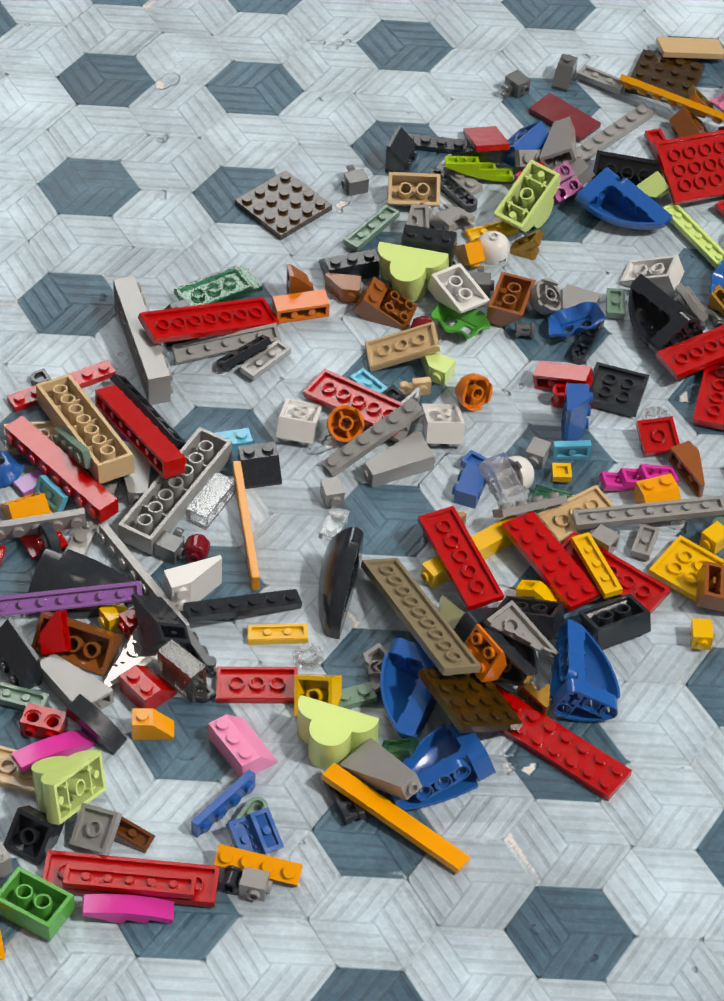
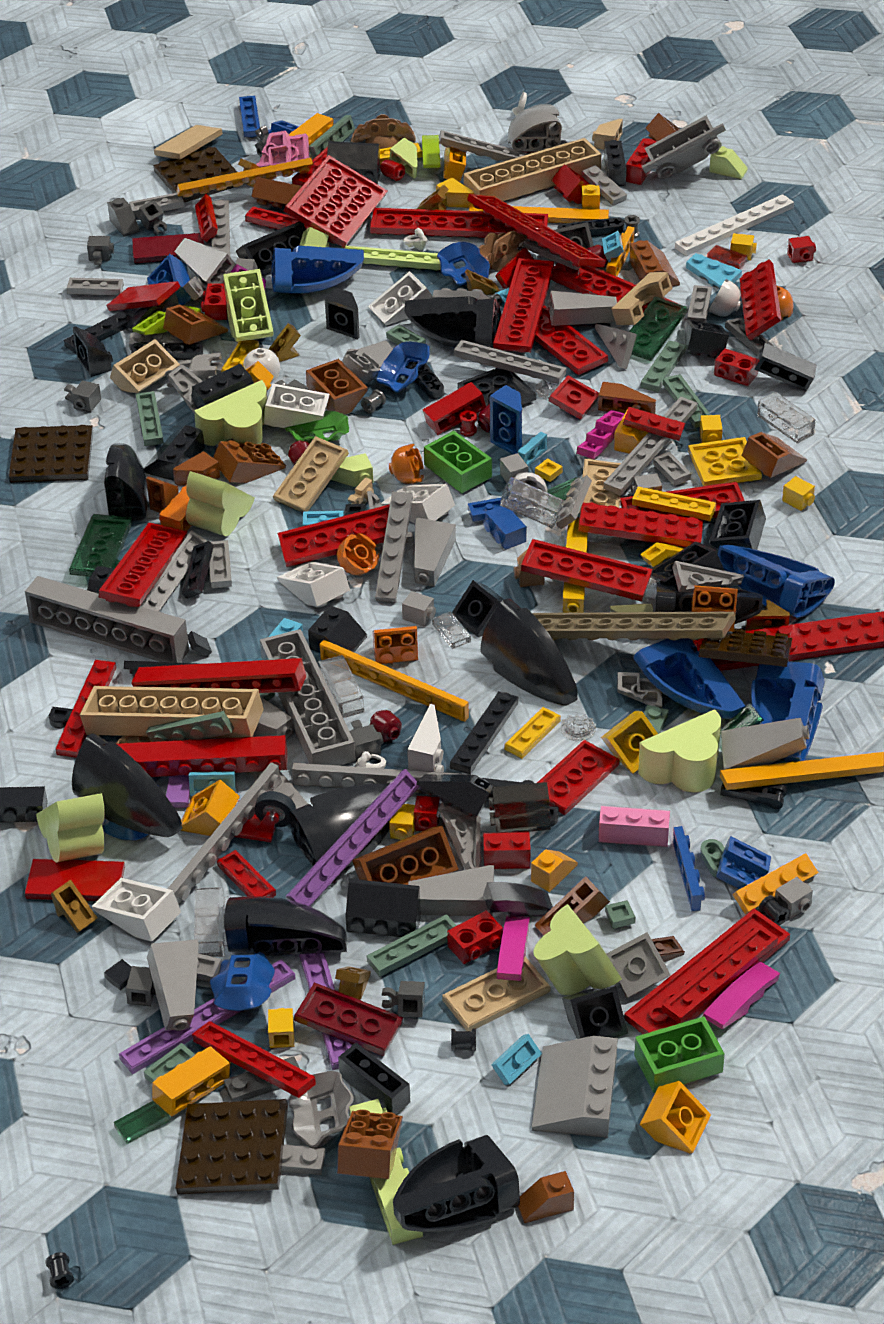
camera: 45 degrees left, 5 degrees down
red slope [38,610,72,654] -> none
none -> light grey plate [67,277,124,296]
none -> black panel [104,443,149,521]
none -> dark grey brick [138,200,167,235]
none -> dark orange slope [163,304,229,344]
none -> yellowish green brick [186,471,255,536]
none -> black tile [188,631,212,657]
none -> red plate [195,194,218,242]
none -> black slope [325,287,360,339]
none -> white piece [356,751,386,769]
none -> orange slope [372,626,418,664]
none -> bright green brick [424,431,492,493]
none -> black slope [450,580,504,637]
none -> light grey plate [454,340,566,384]
none -> dark orange slope [535,876,610,935]
none -> sand green plate [605,900,636,929]
none -> red plate [623,407,685,441]

